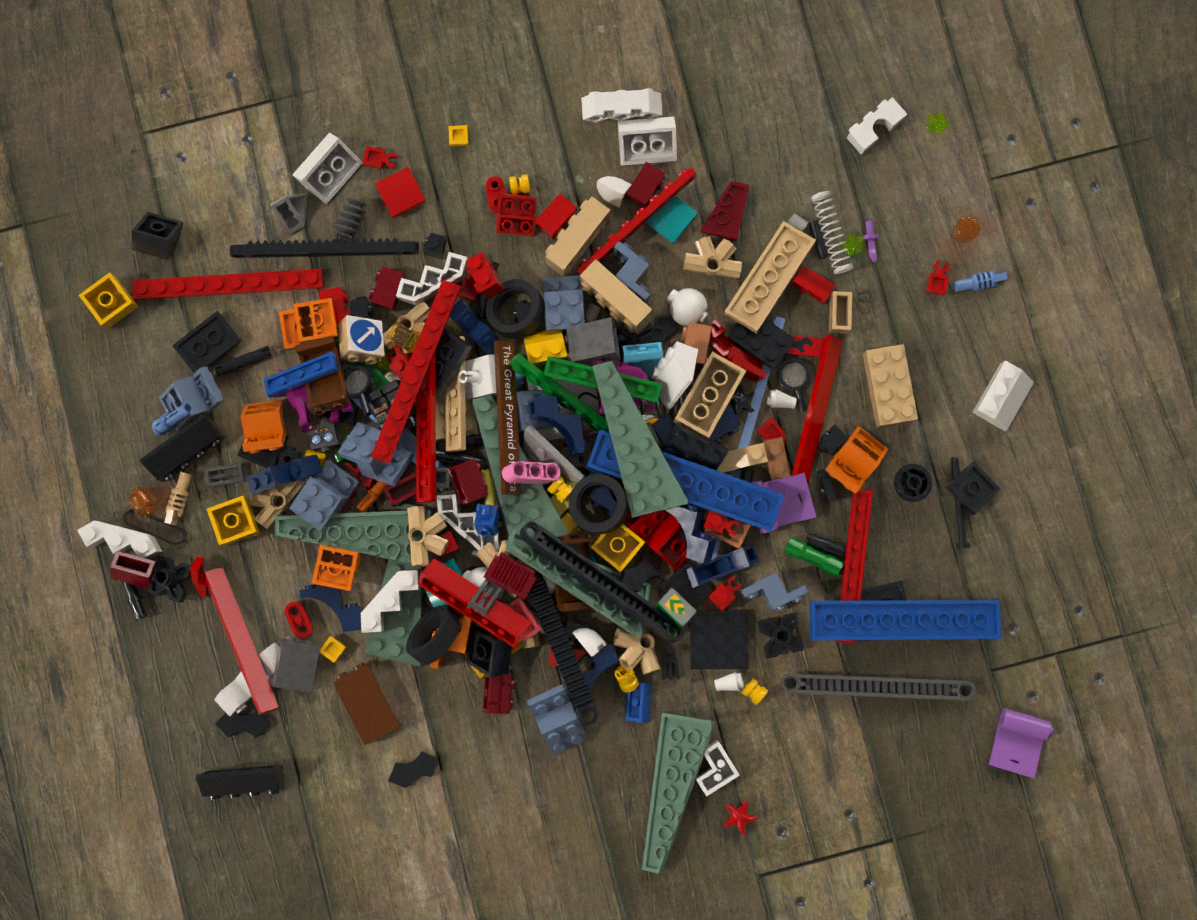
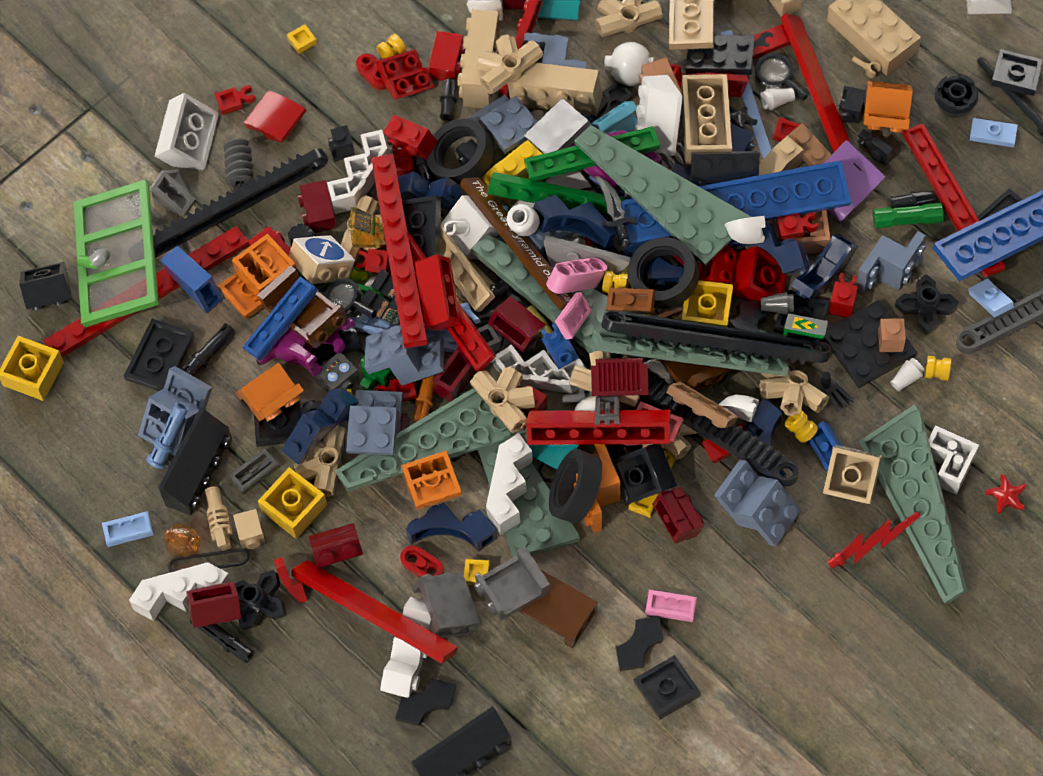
camera: 25 degrees left, 20 degrees down
none -> door [74,180,159,327]
none -> light grey arm [77,248,110,269]
none -> light blue plate [102,511,154,547]
none -> blue slope [160,246,223,313]
none -> tan brick [233,509,265,549]
none -> dark red brick [308,523,363,568]
none -> red brick [415,254,461,331]
none -> black axle [440,78,457,121]
none -> light blue hand [460,302,480,324]
none -> flat silver panel [474,546,550,621]
none -> tan piece [477,35,543,94]
none -> white head [507,204,539,236]
none -> bright pink plate [555,292,592,340]
none -> piece [596,176,637,247]
none -> dark orange plate [606,288,656,314]
none -> black plate [633,655,701,720]
none -> bright pink plate [645,590,697,622]
none -> medium nougat plate [666,381,738,428]
none -> white brick [724,216,765,244]
none -> dark grey cone [761,292,794,315]
none -> tan brick [823,445,882,504]
none -> red piece [827,512,920,569]
none -> tan hand [852,56,881,78]
none -> nougat brick [878,319,906,352]
none -> light blue plate [968,278,1014,318]
none -> light blue plate [969,118,1017,148]

